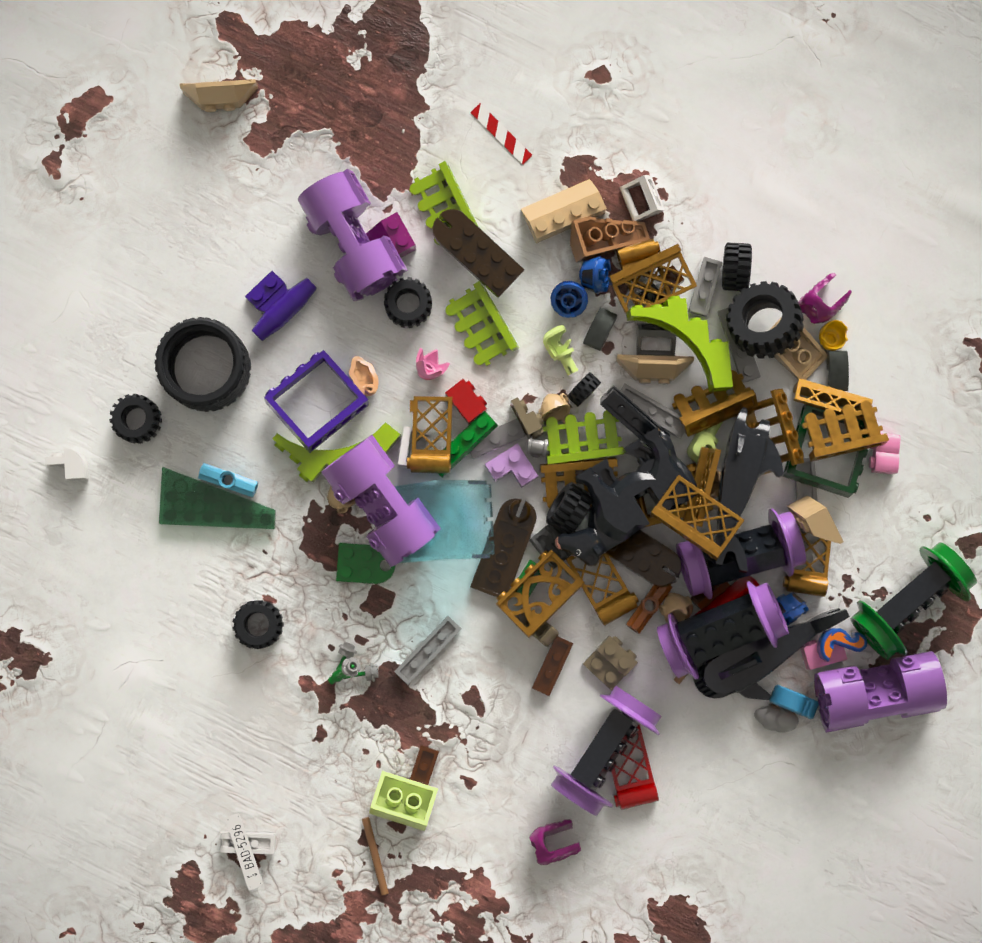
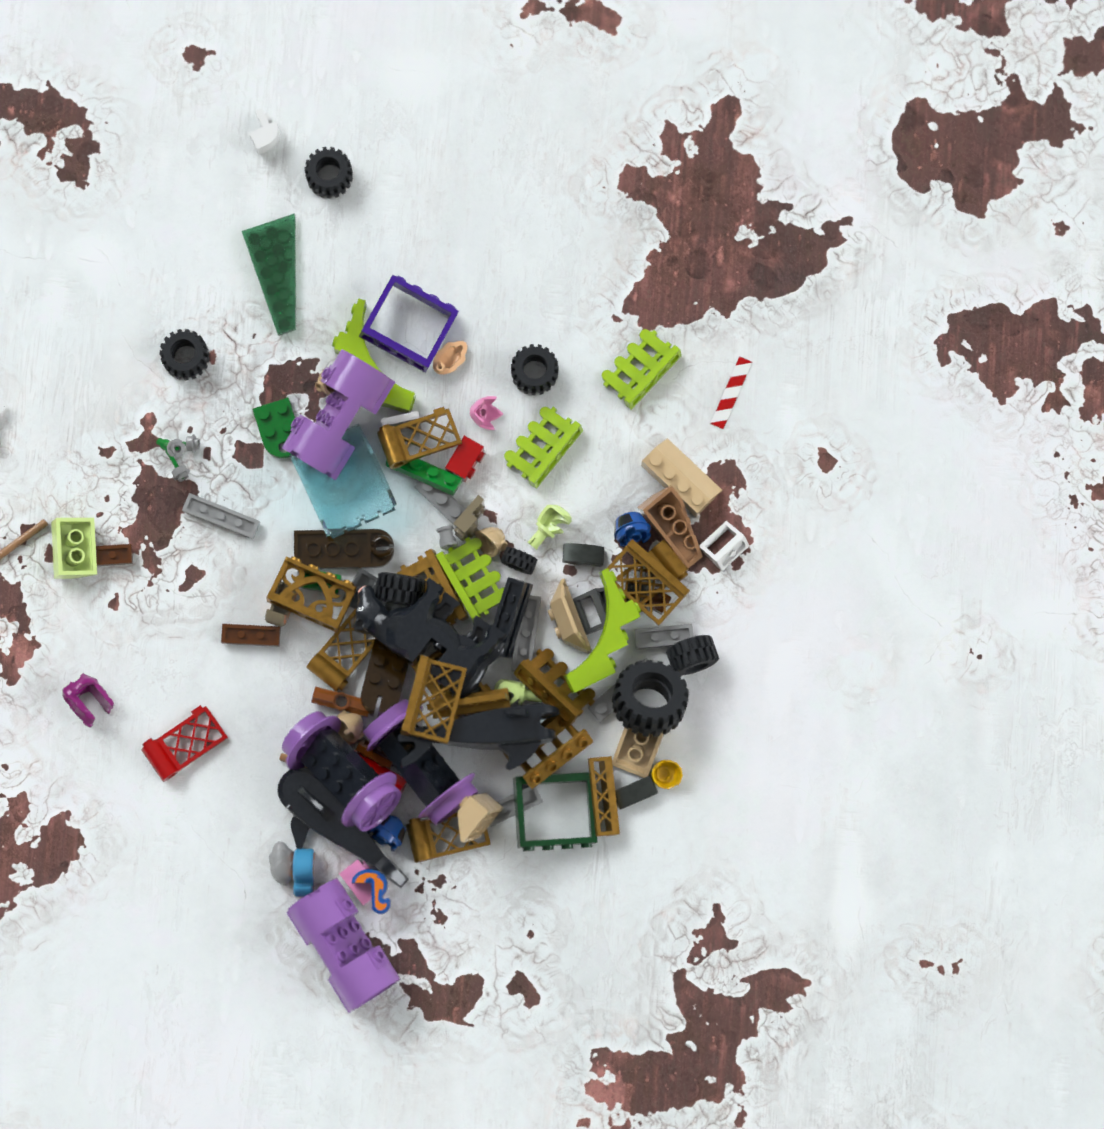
camera: 70 degrees right, 5 degrees down
black tyre [154,317,251,412] -> none
tan wedge [180,79,258,112] -> none
medium azure piece [198,463,259,498] -> none
dark purple plate [245,271,317,341] -> none
medium lavender cylinder [298,169,408,301] -> none
magenta slope [366,212,416,258] -> none
dark brown plate [432,209,525,298] -> none
lavender brick [485,443,538,488] -> none
blue cone [550,281,588,318] -> none
brick [551,686,662,816] -> none
dark tan plate [583,636,638,690] -> none
magenta piece [798,273,852,324] -> none
pearl gold fence [802,400,889,462] -> none
brick [850,542,977,660] -> none
bright pink brick [868,433,900,474] -> none

